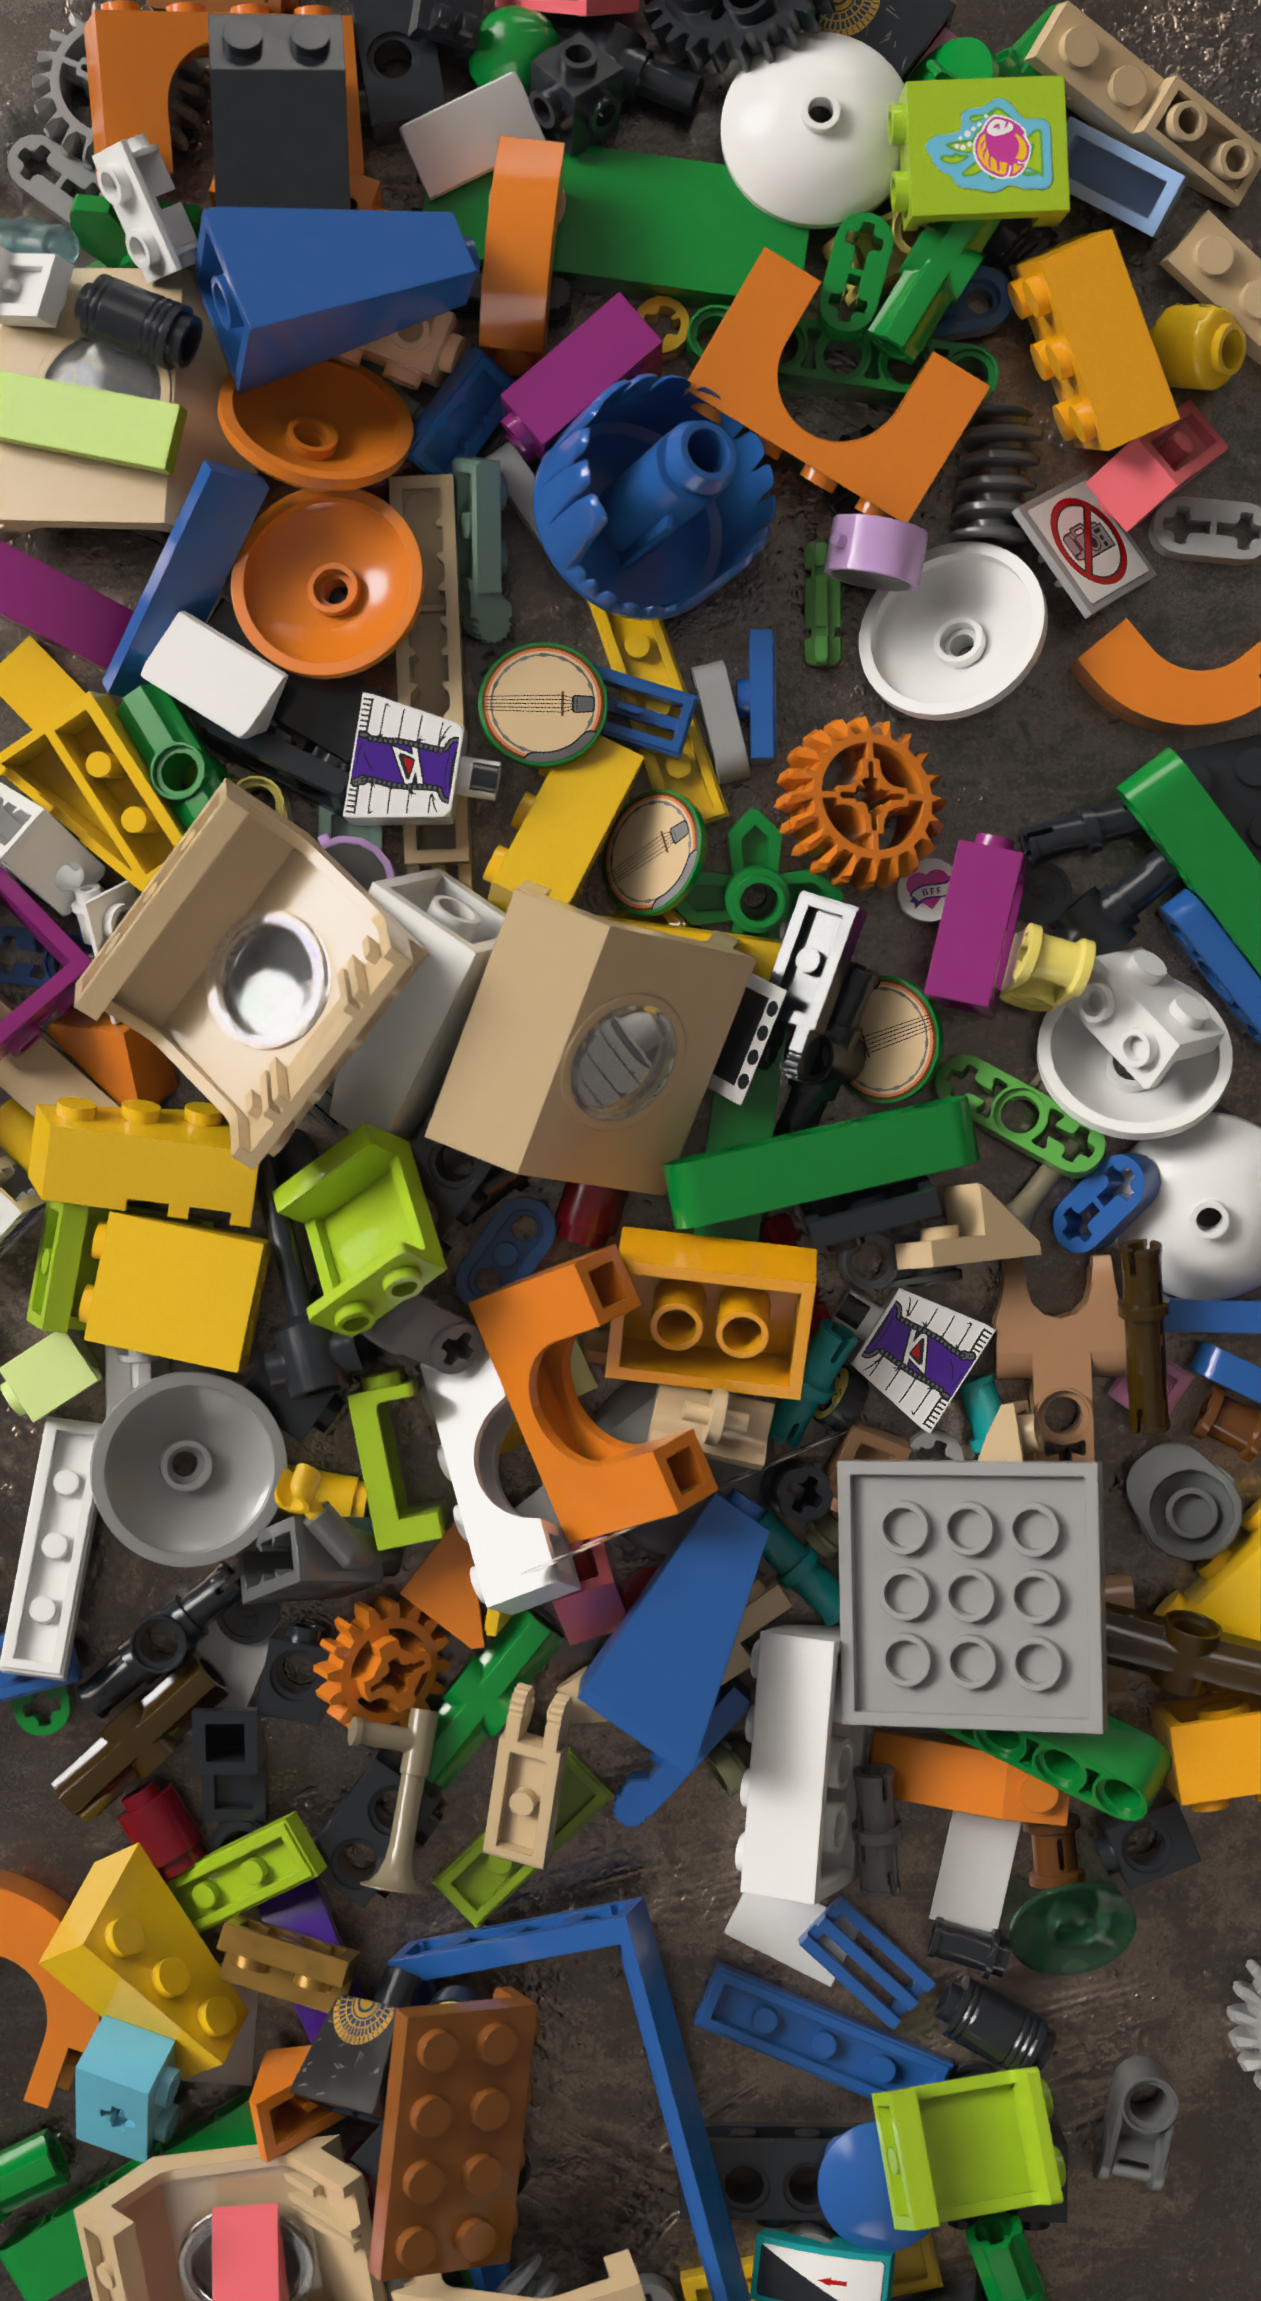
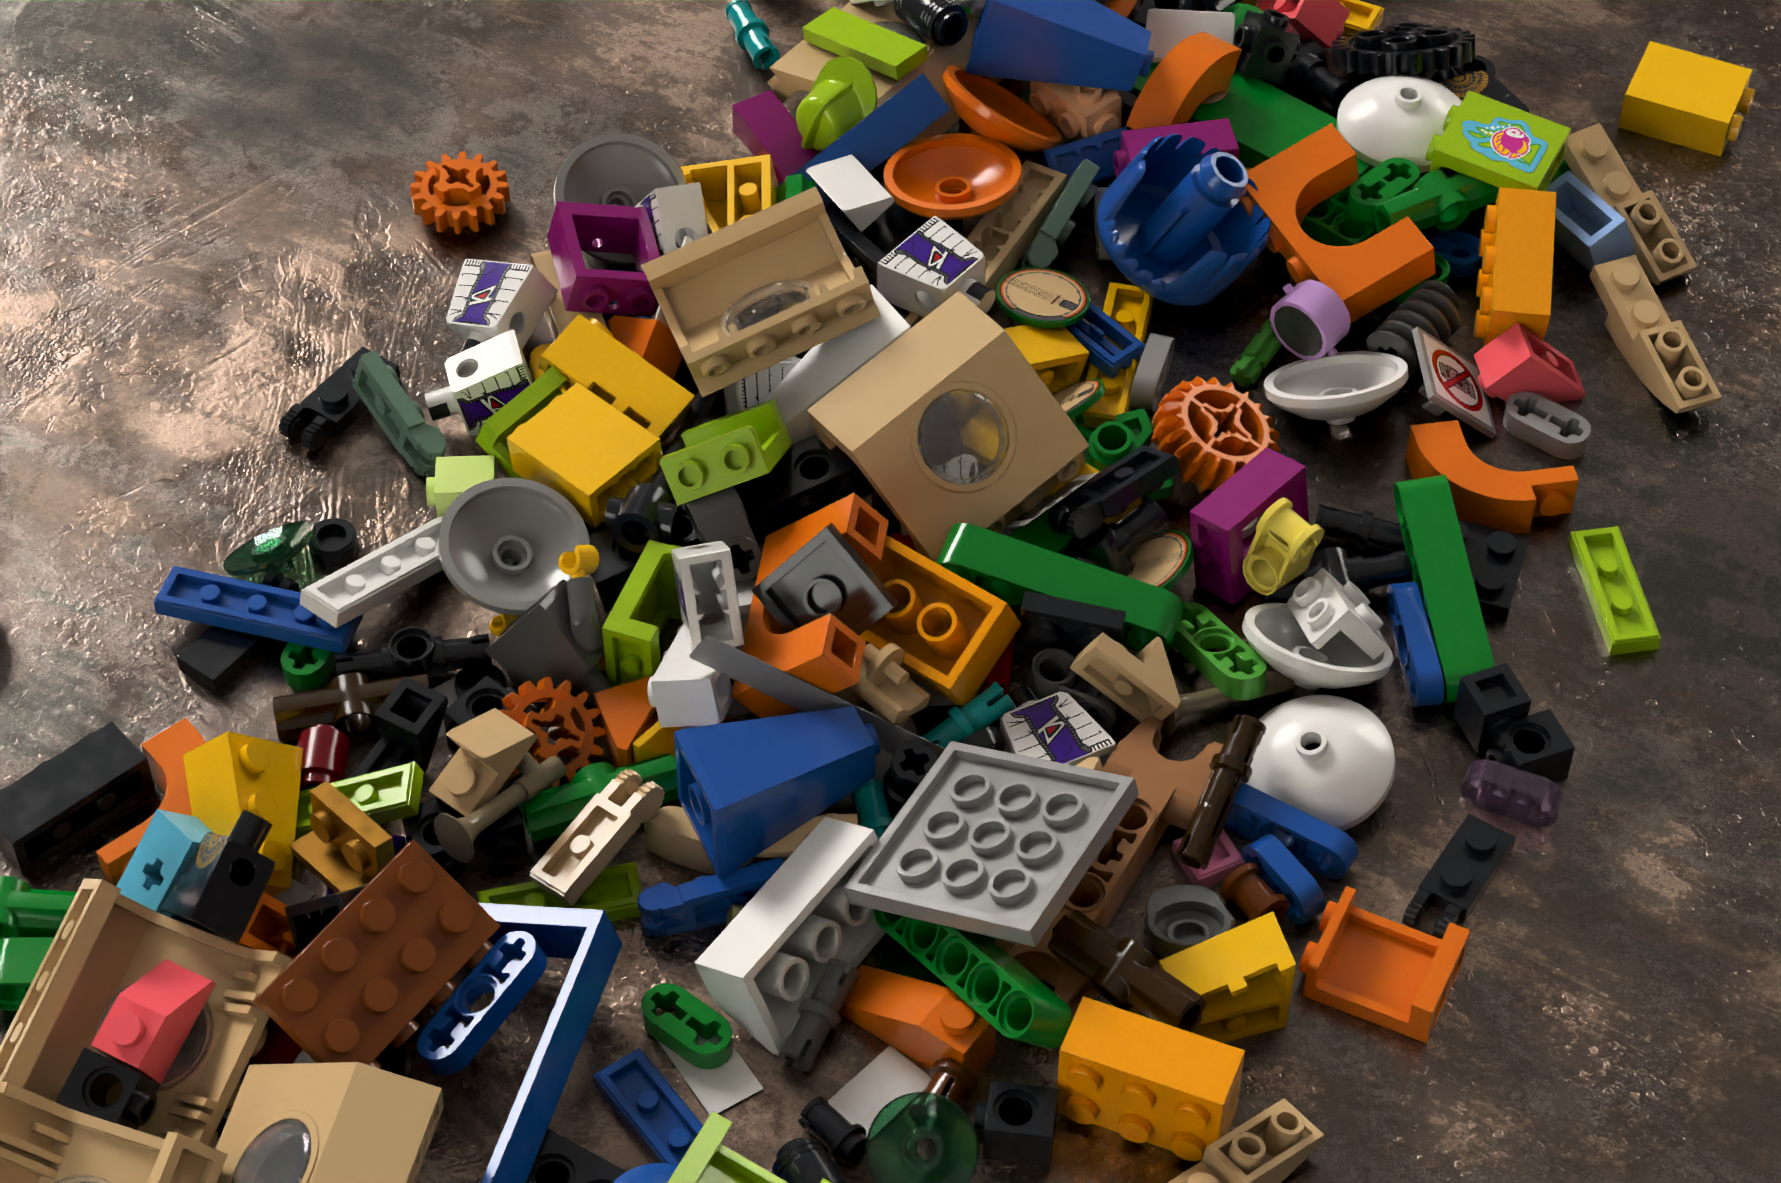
camera: 30 degrees right, 40 degrees down
blue plate [736,629,777,767] -> none
blue tile [798,1893,936,2030] -> none
blue beam [1052,1153,1161,1254] -> none
yellow head [1149,303,1247,391] -> none
none -> black torso [161,810,275,944]
none -> blue beam [417,931,547,1075]
none -> tan slope [428,708,538,817]
none -> green beam [641,983,733,1069]
none -> white torso [671,541,745,651]
none -> black plate [752,523,899,636]
none -> lime piece [796,56,877,151]

